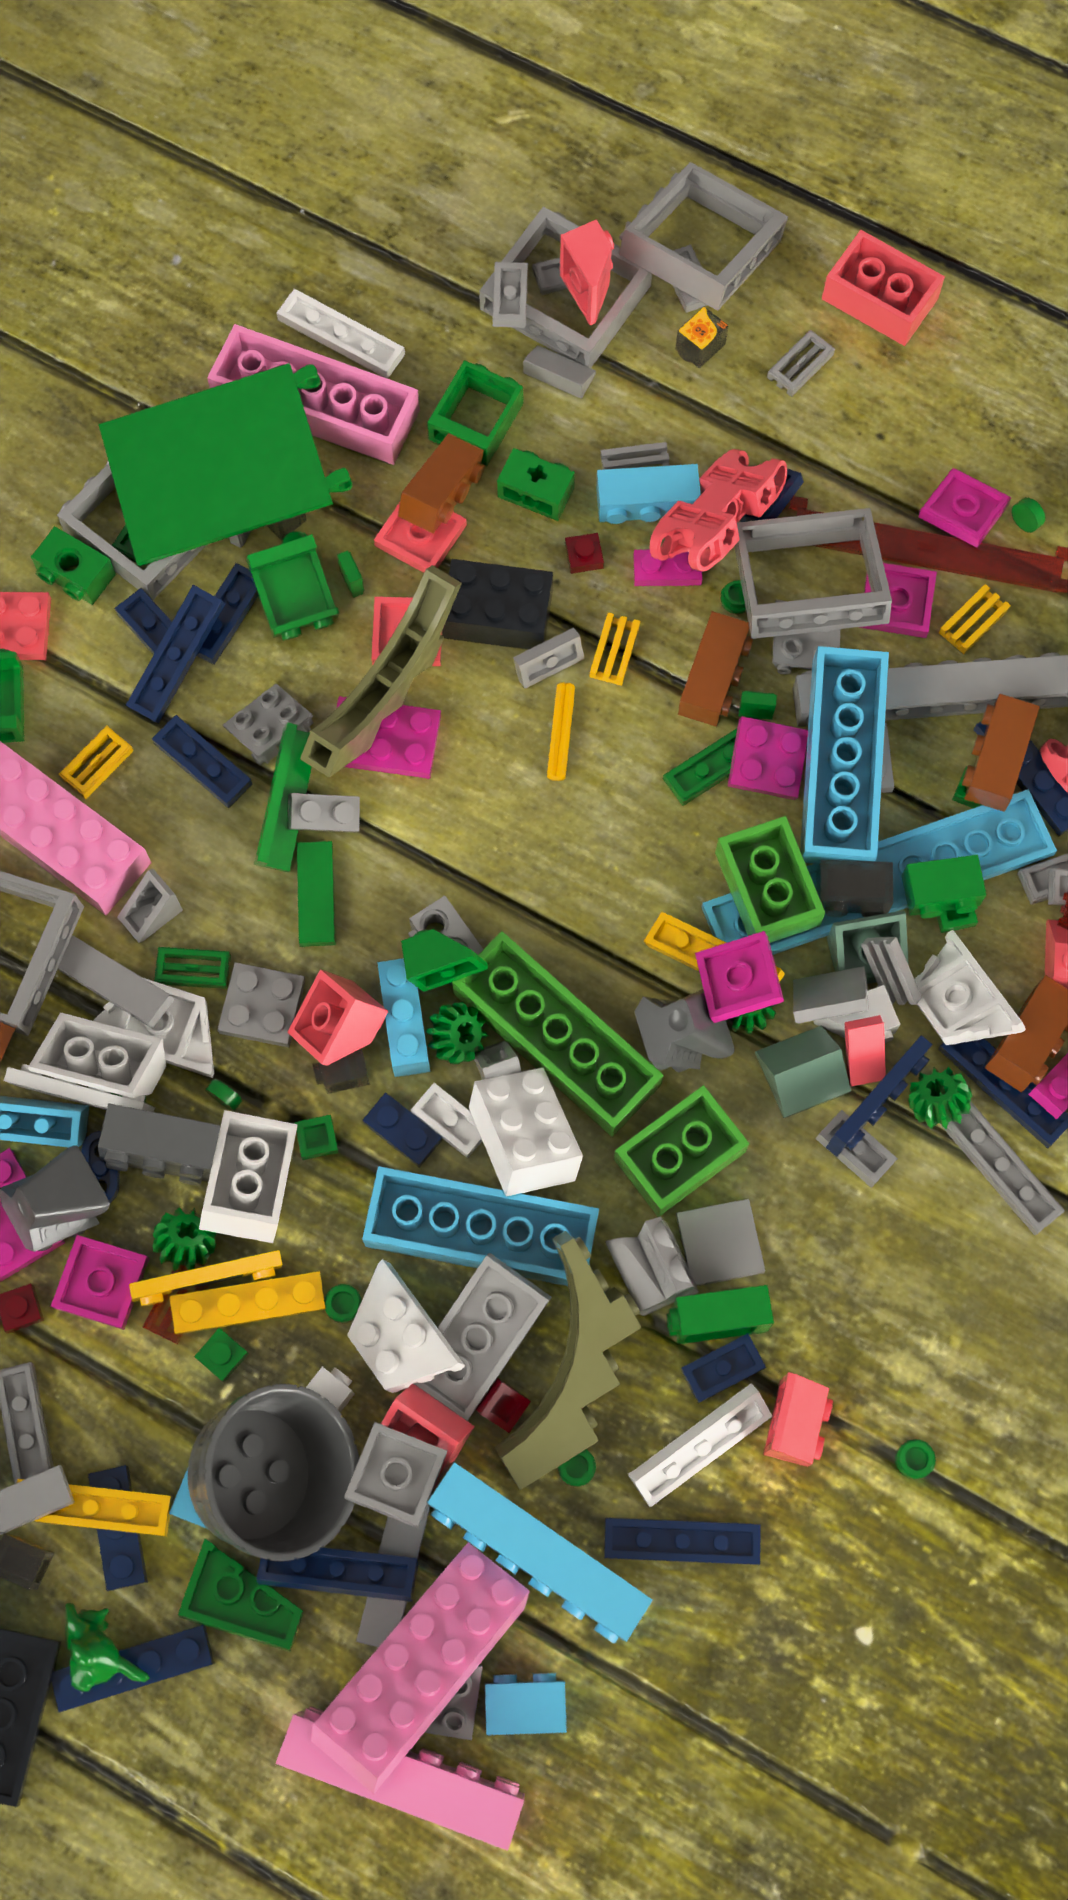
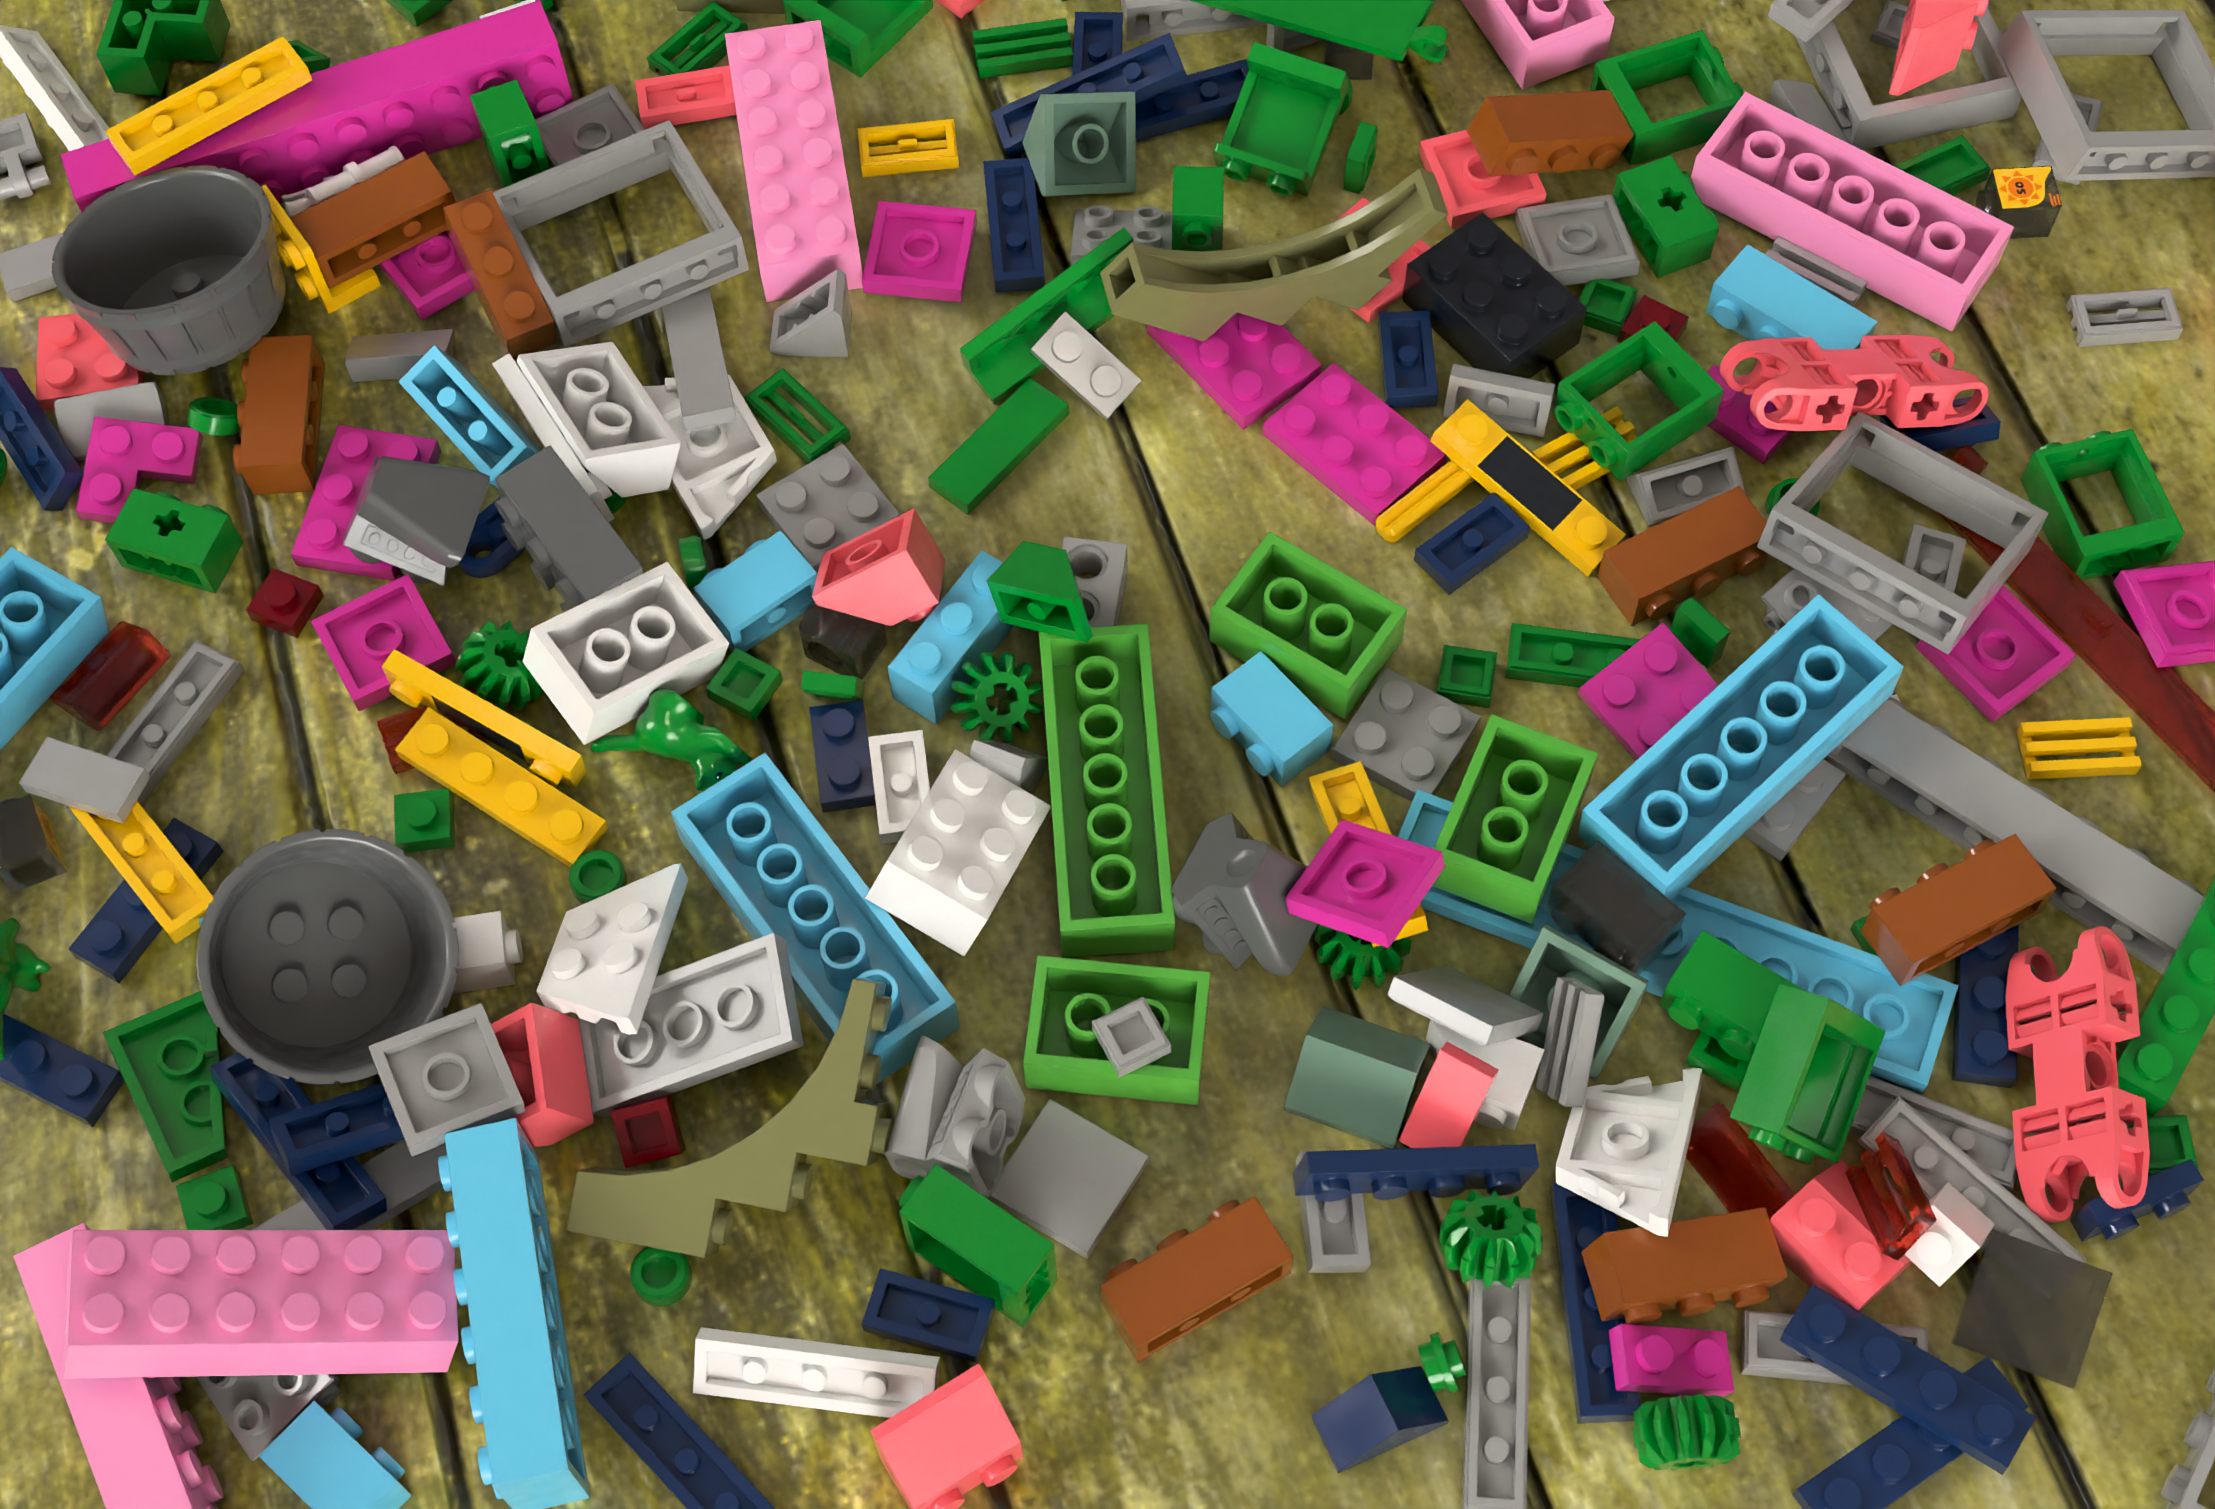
camera: 45 degrees right, 10 degrees down
none -> green plate [176,1164,253,1230]
none -> dark blue plate [269,1083,404,1177]
none -> green animal [591,688,753,792]
none -> medium azure brick [693,530,818,652]
none -> green tile [801,670,865,701]
none -> dark pink plate [862,201,977,302]
none -> green tile [972,18,1073,79]
none -> sand green slope [1022,91,1136,196]
none -> light grey tile [1091,996,1171,1078]
none -> dark orange brick [1100,1196,1293,1363]
none -> green brick [1172,166,1224,252]
none -> bright green brick [1209,532,1407,720]
none -> medium azure brick [1210,651,1333,787]
none -> dark pink plate [1263,363,1447,526]
none -> dark blue slope [1312,1366,1449,1474]
none -> light grey plate [1331,667,1481,802]
none -> dark blue plate [1378,310,1438,408]
none -> dark blue plate [1414,492,1530,595]
none -> green plate [1418,1332,1467,1393]
none -> yellow plate [1430,399,1626,577]
none -> green tile [1437,645,1497,708]
none -> light grey tile [1515,194,1640,286]
none -> green window [1553,321,1724,482]
none -> green tile [1579,278,1638,336]
none -> light grey slope [1626,446,1746,525]
none -> clear red slope [1686,1102,1794,1219]
none -> bright pink brick [1691,92,2014,332]
none -> green window [1730,984,1886,1166]
none -> green tile [1894,135,1991,196]
none -> light grey plate [1902,524,1966,593]
none -> green window [2020,428,2185,584]

